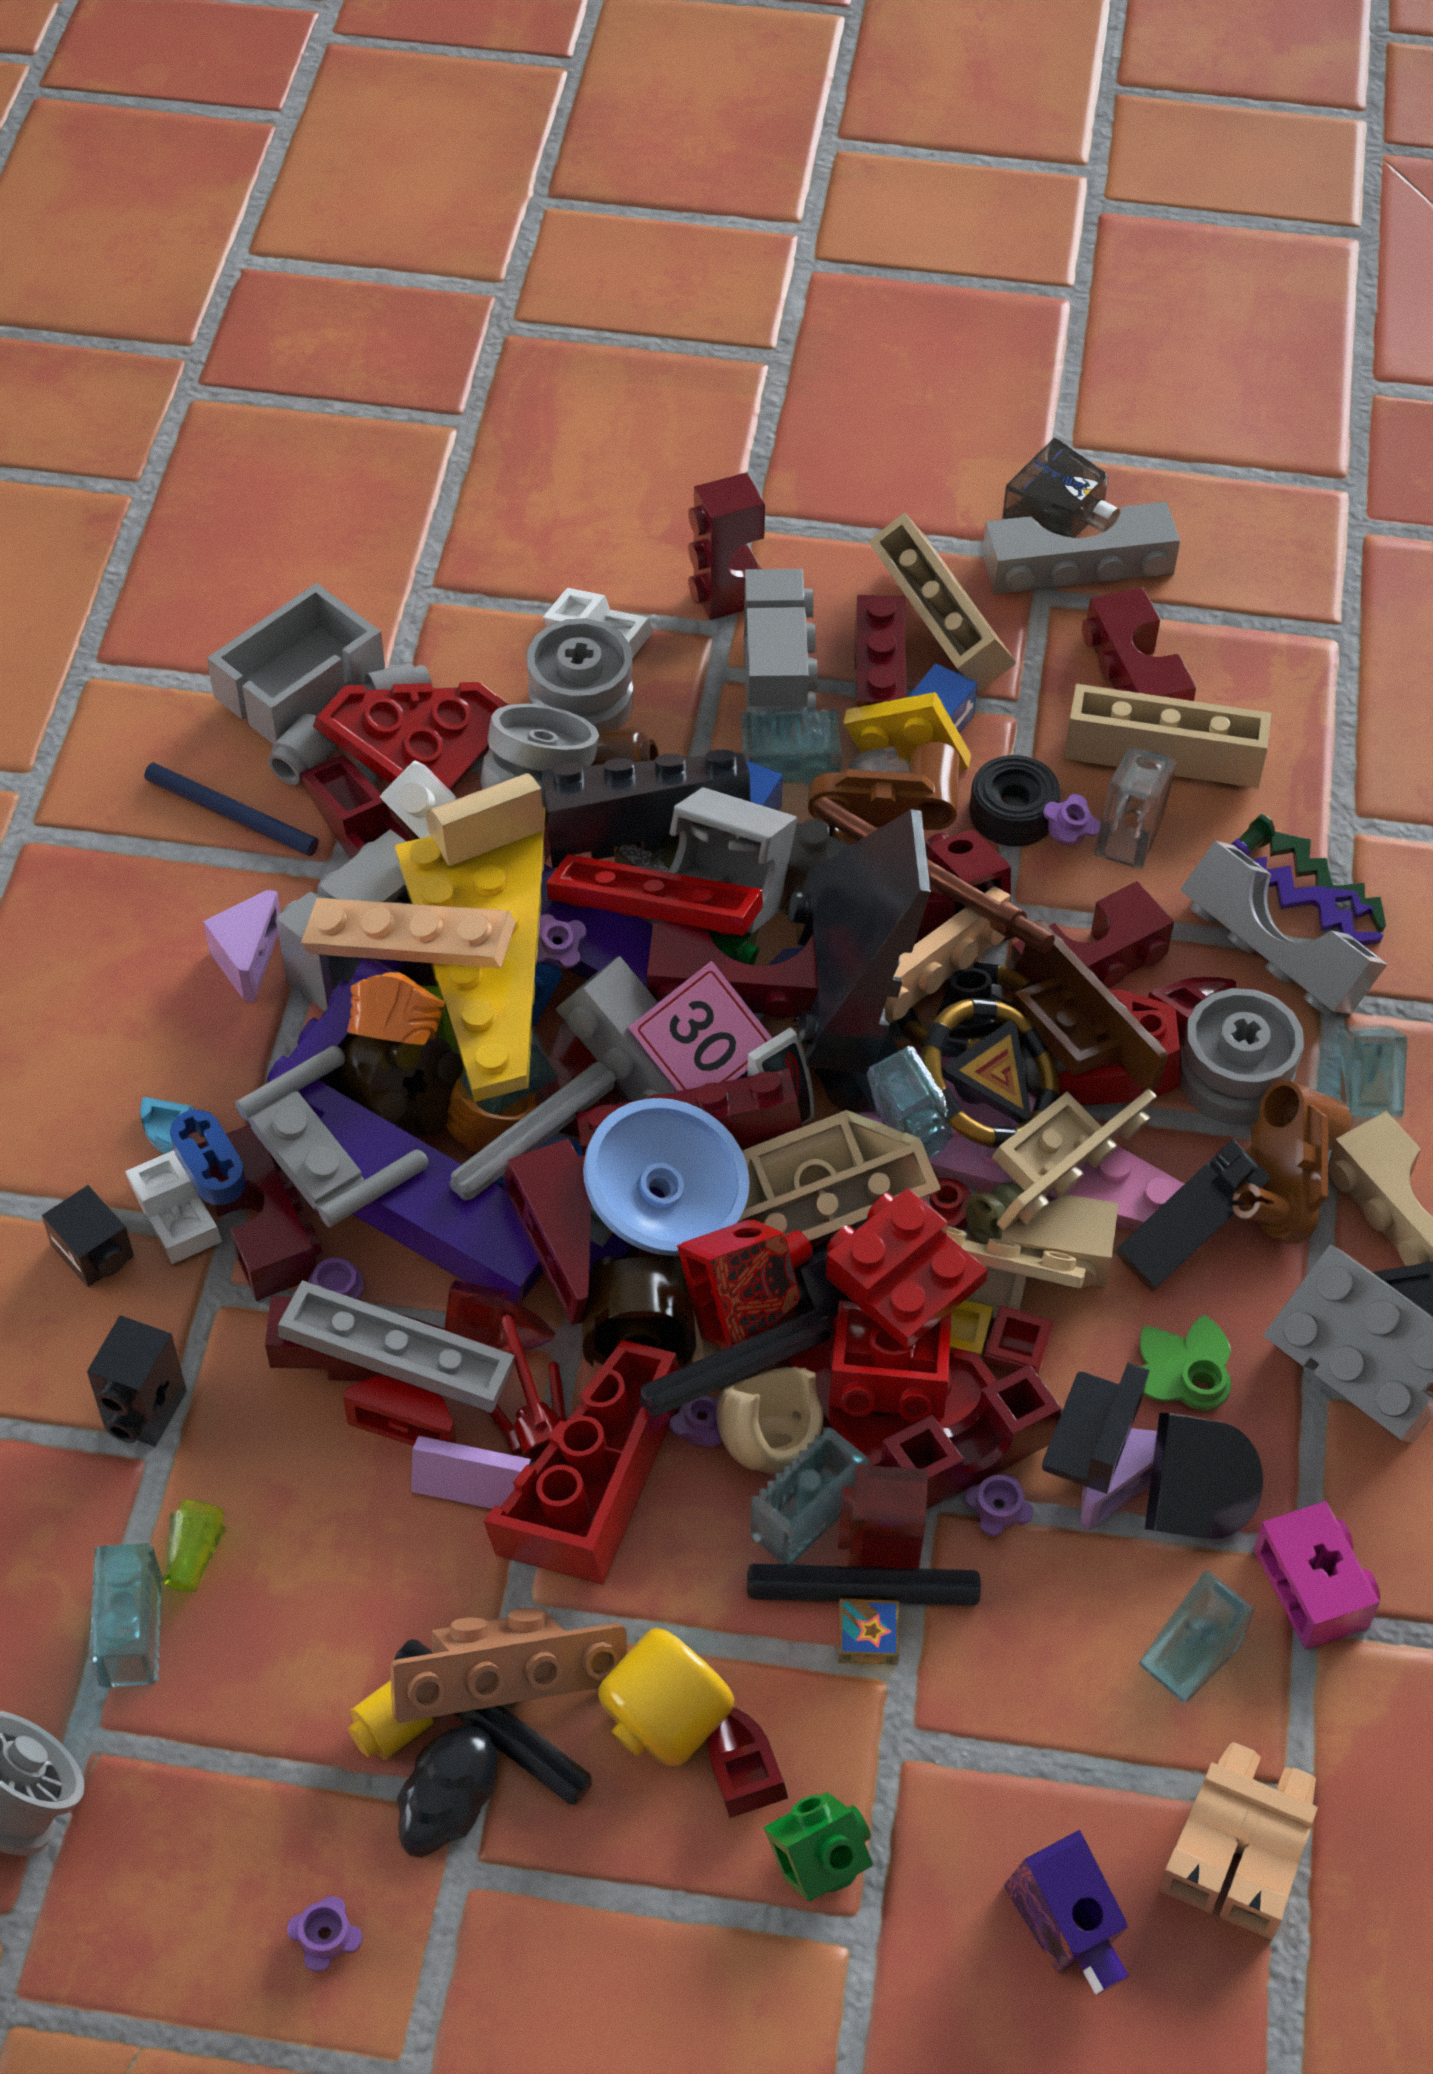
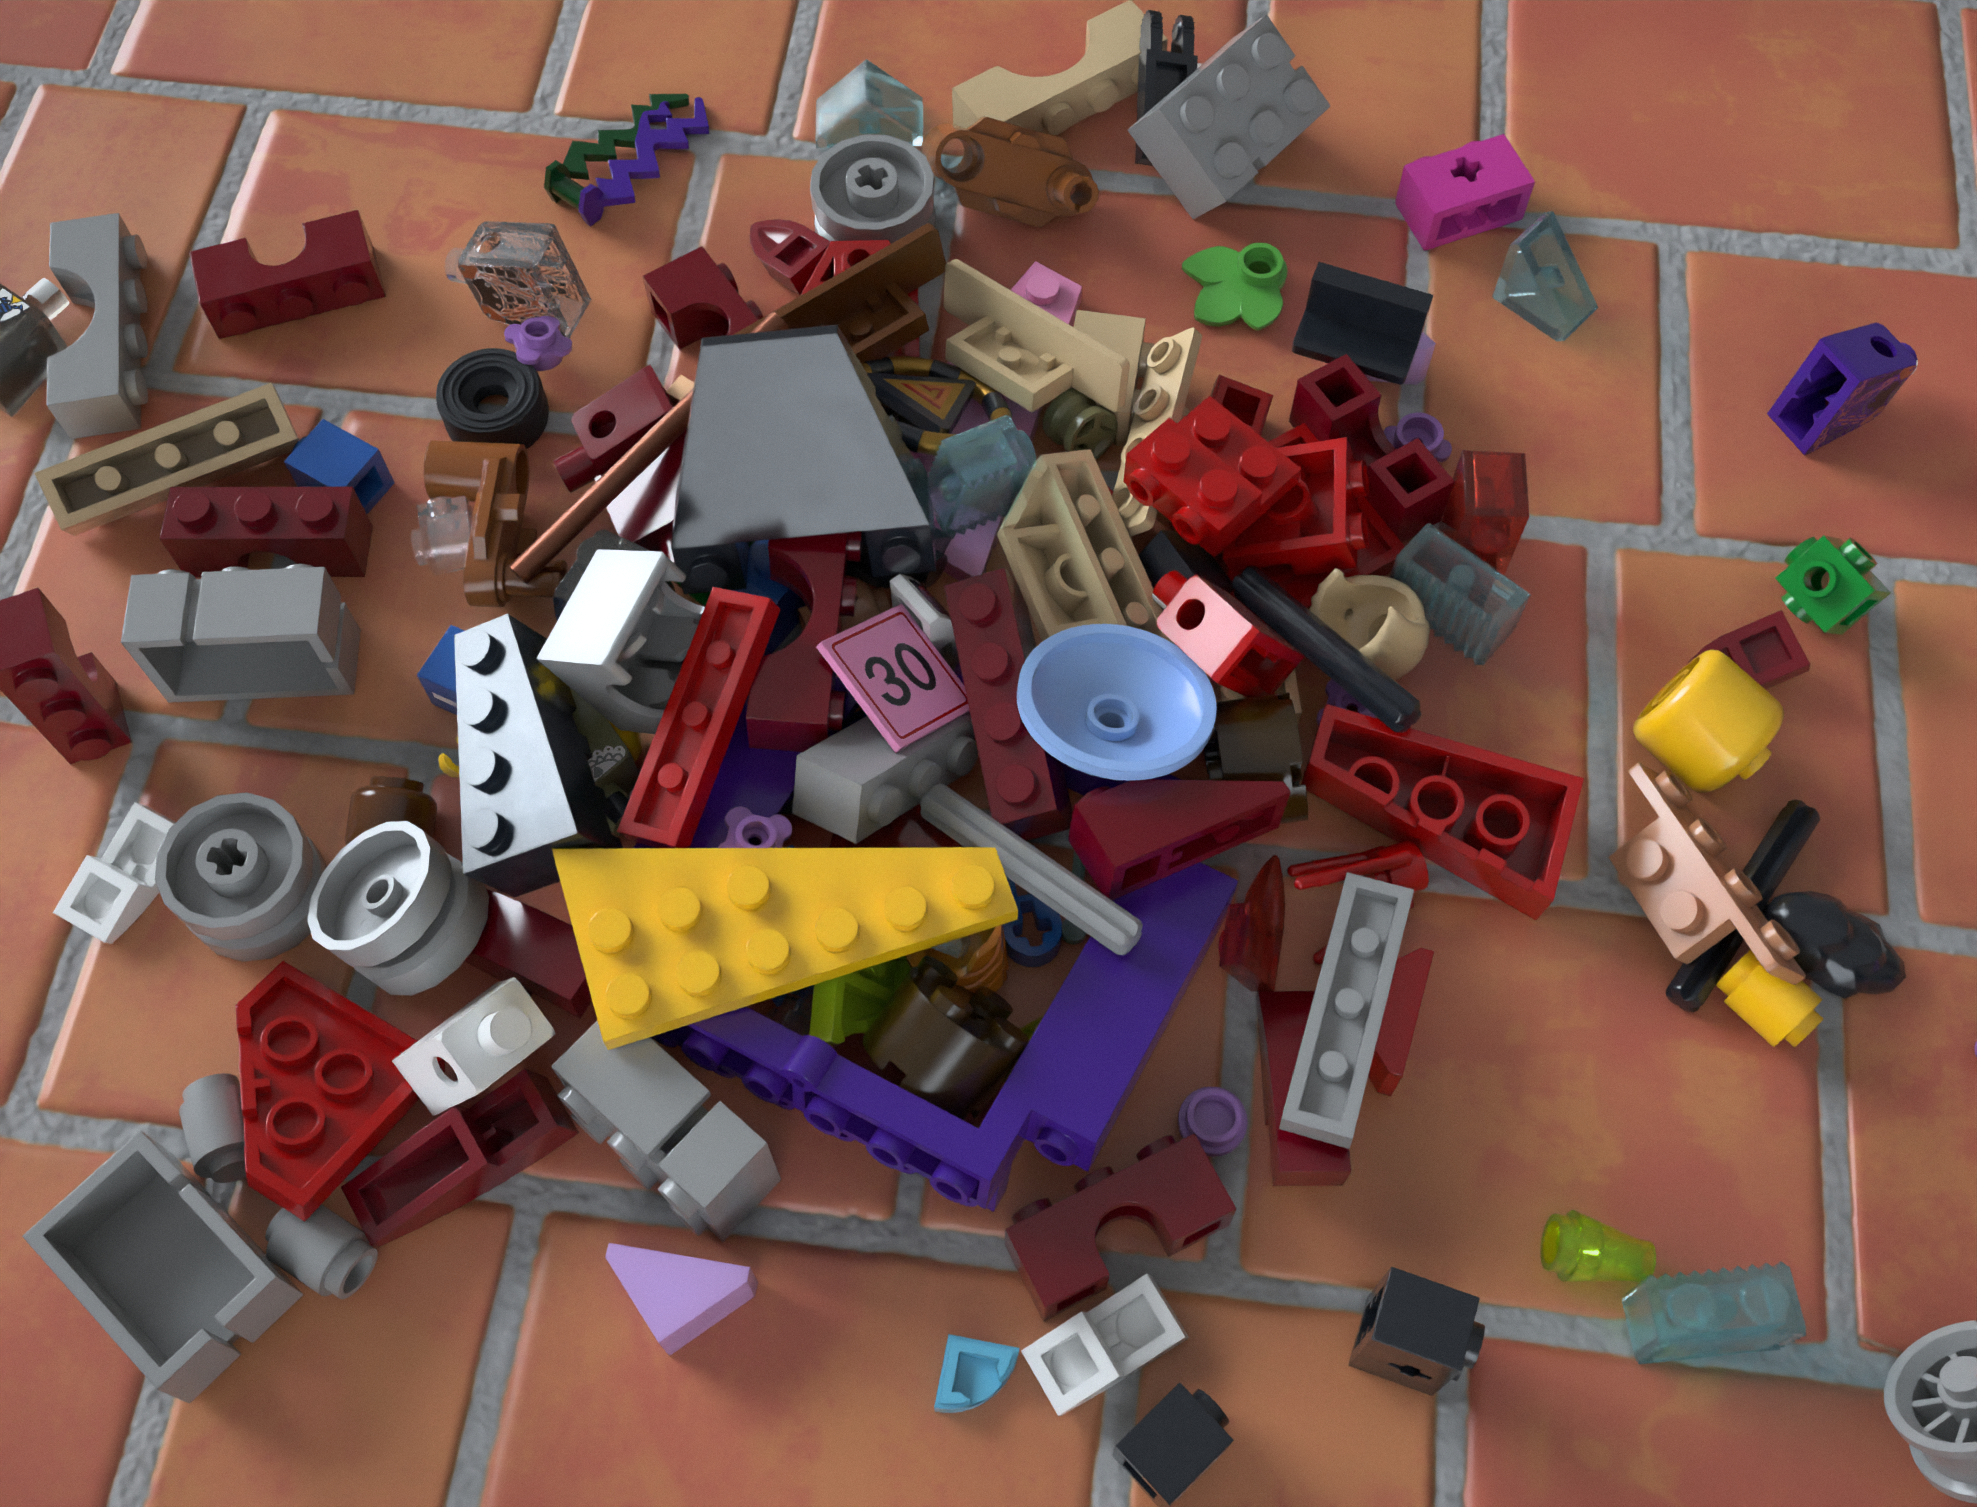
camera: 90 degrees left, 10 degrees up
dark blue bar [144,762,319,856] -> none
blue beam [170,1110,246,1205] -> none
light grey plate [235,1046,428,1227] -> none
light nougat plate [301,898,516,968] -> none
orange hair [347,972,445,1045] -> none
lavender tile [411,1436,531,1509] -> none
tan brick [427,773,545,866] -> none
clear light blue brick [740,708,842,785] -> none
black axle [747,1563,981,1605] -> none
tile [838,1599,899,1665] -> none
yellow wing [843,692,971,770] -> none
tan brick [1064,684,1272,788] -> none
black hinge [1114,1139,1271,1292] -> none
black tile [1145,1413,1263,1539] -> none
light nougat hips [1158,1742,1318,1941] -> none
light grey arch [1180,841,1388,1015] -> none

